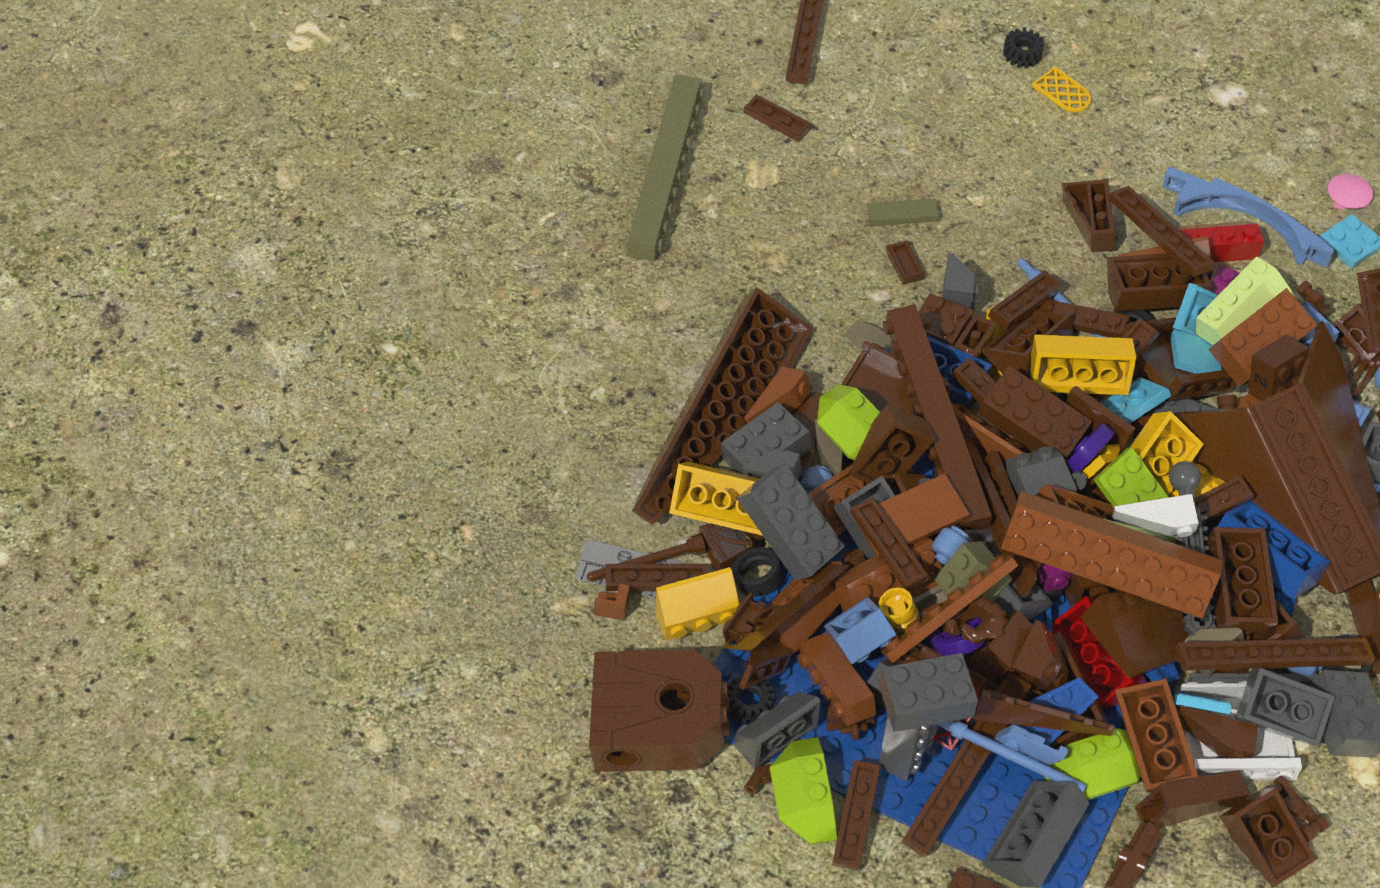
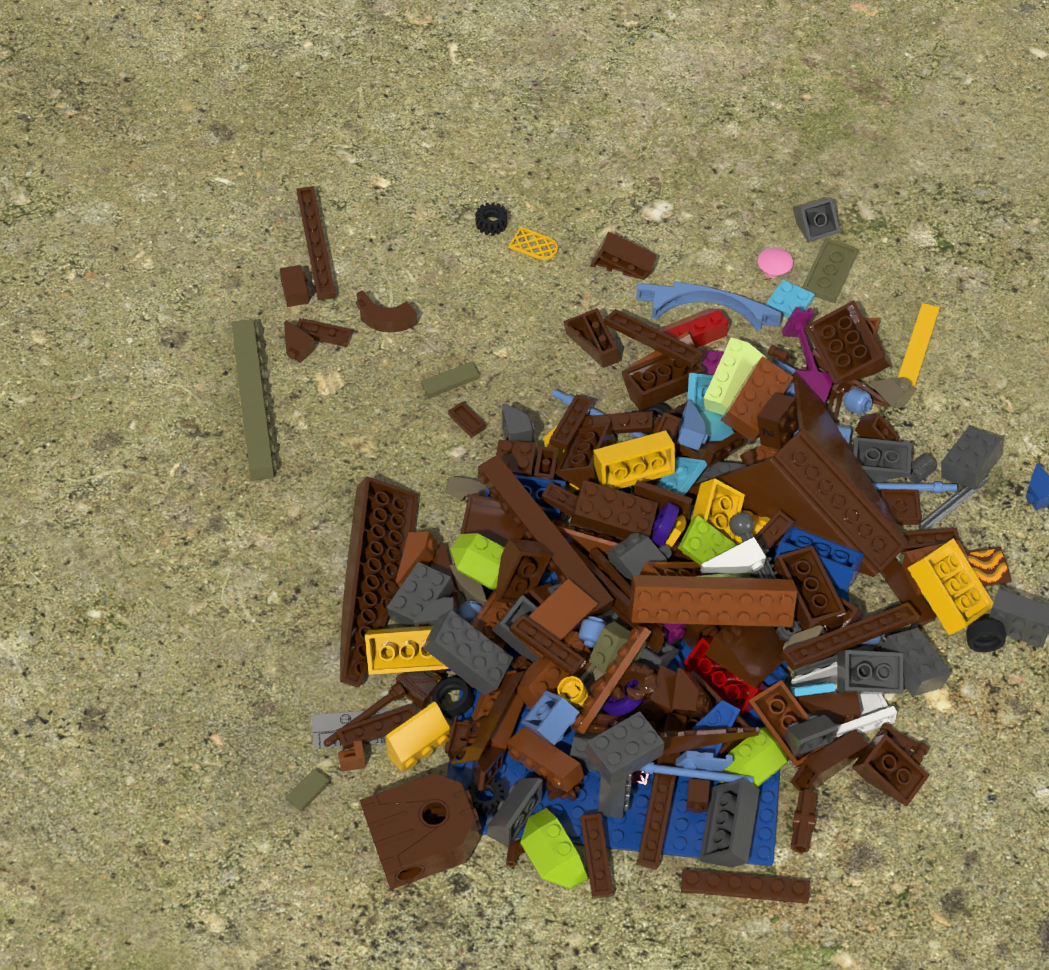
camera: 20 degrees left, 0 degrees up
none -> reddish brown brick [279,265,311,307]
none -> reddish brown slope [284,320,315,363]
none -> olive tile [286,769,330,812]
none -> reddish brown arch [356,290,417,332]
none -> reddish brown wedge [590,231,657,280]
none -> medium blue slope [677,400,708,450]
none -> reddish brown brick [686,778,710,813]
none -> magenta piece [782,307,833,404]
none -> dark grey slope [784,715,838,758]

